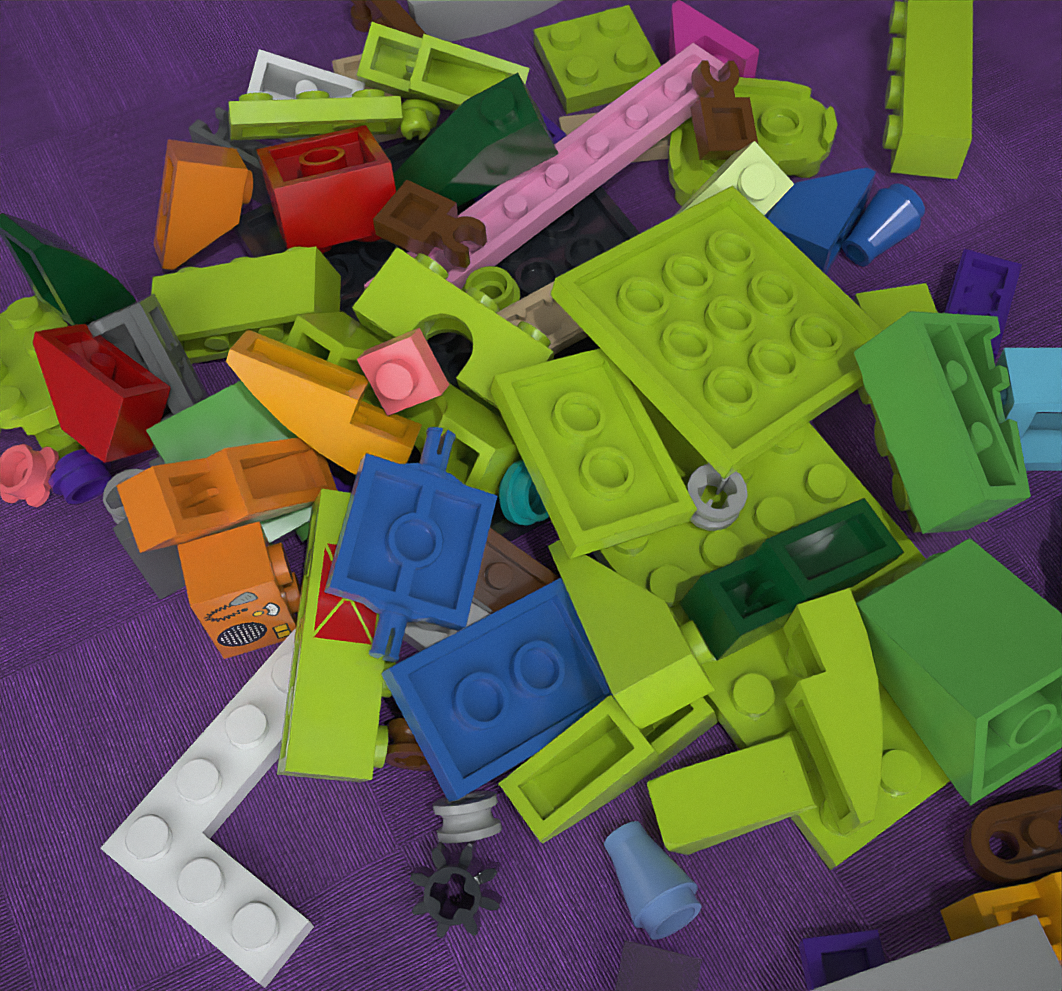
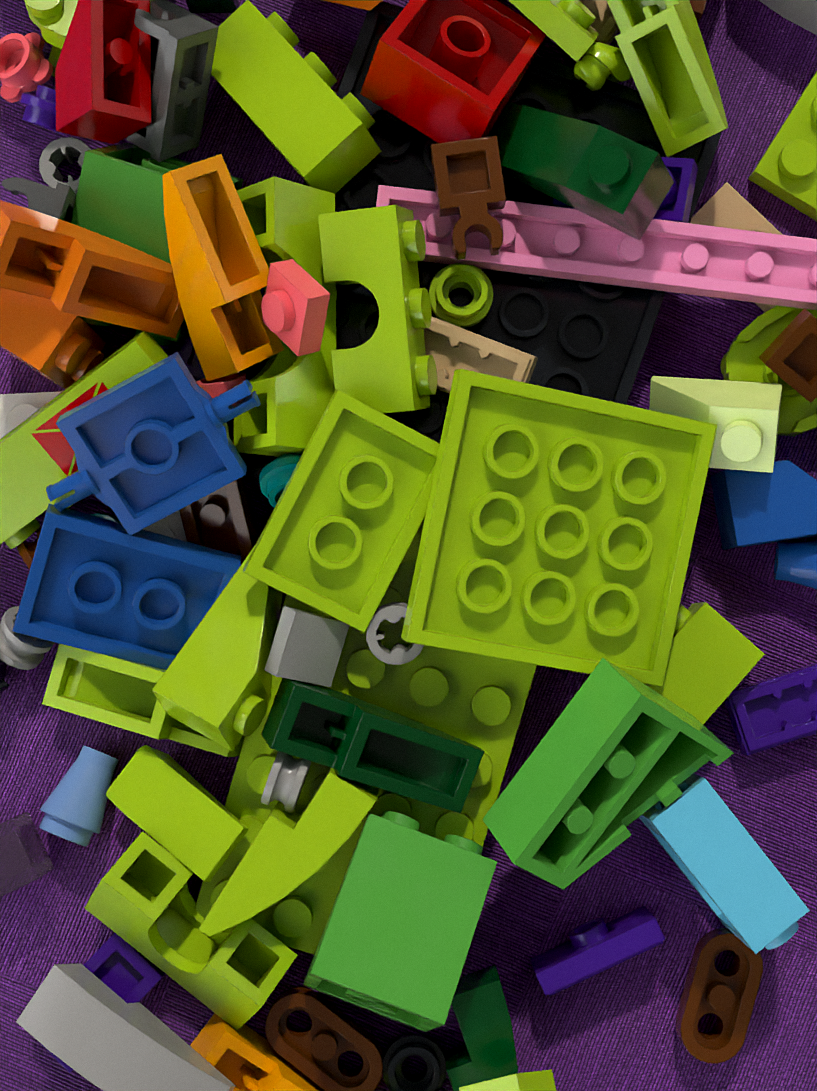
camera: 45 degrees right, 25 degrees up
none -> lime arch [84,831,298,1030]
none -> light grey bush [261,751,312,813]
none -> light grey tile [265,606,350,687]

